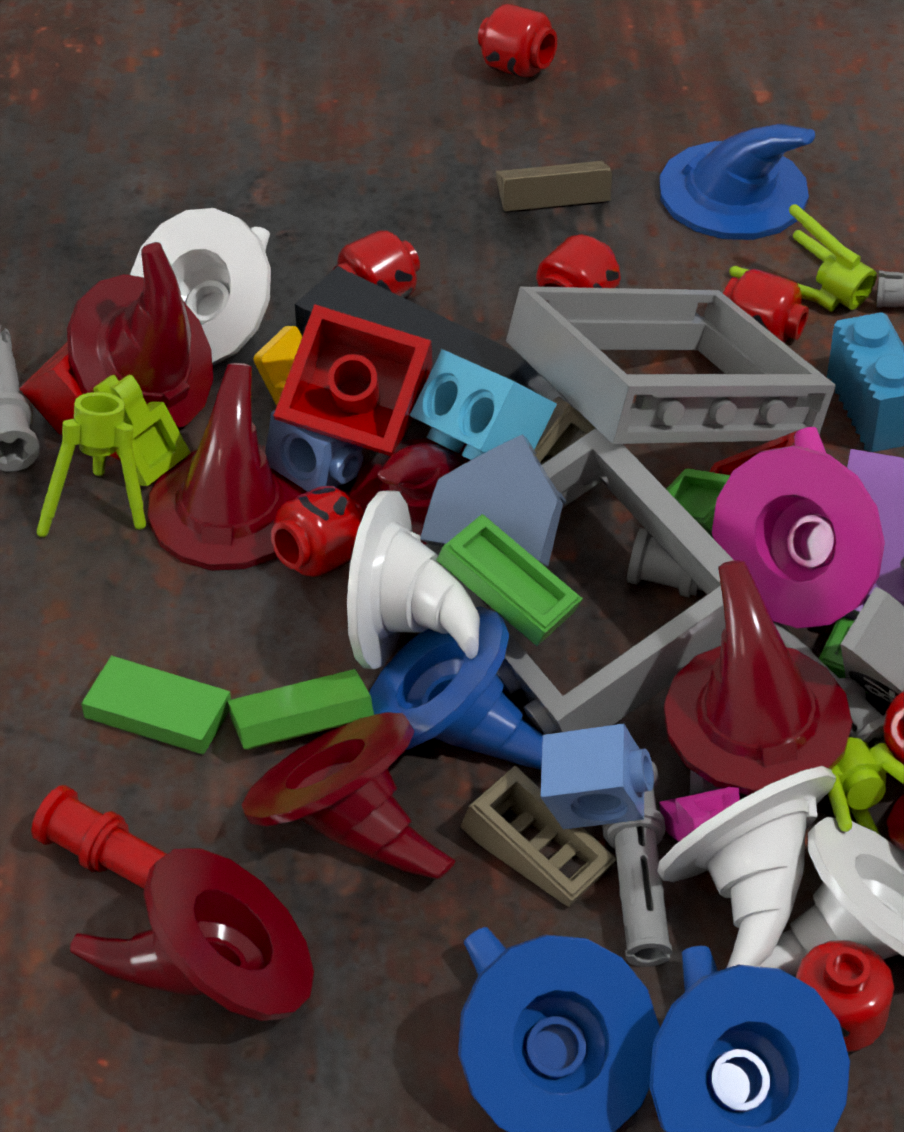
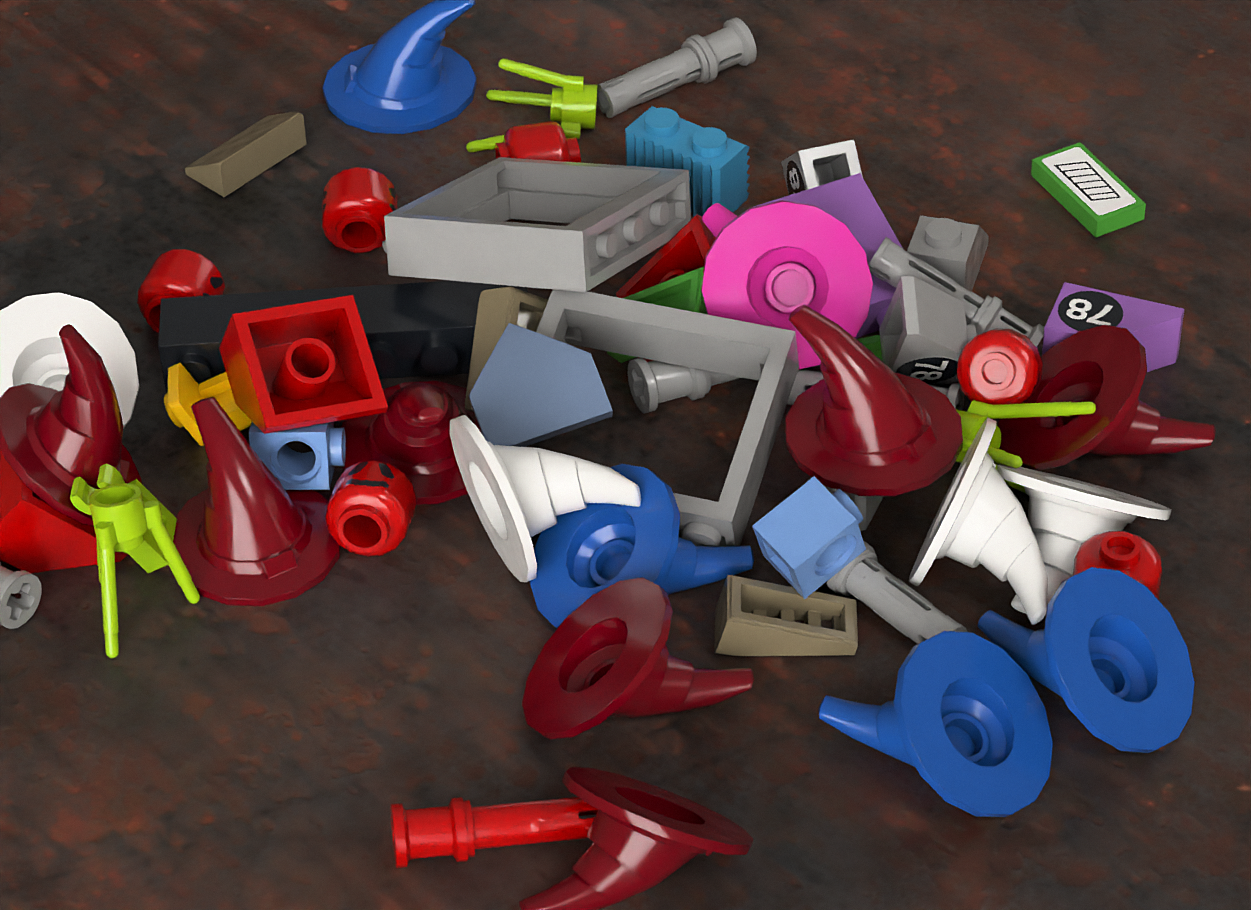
camera: 40 degrees left, 5 degrees down
bright green tile [81,655,231,755] -> none
bright green tile [228,669,374,750] -> none
medium azure brick [409,349,557,460] -> none
bright green tile [436,514,583,646] -> none
red head [478,4,558,78] -> none
dark pink slope [659,787,740,841] -> none

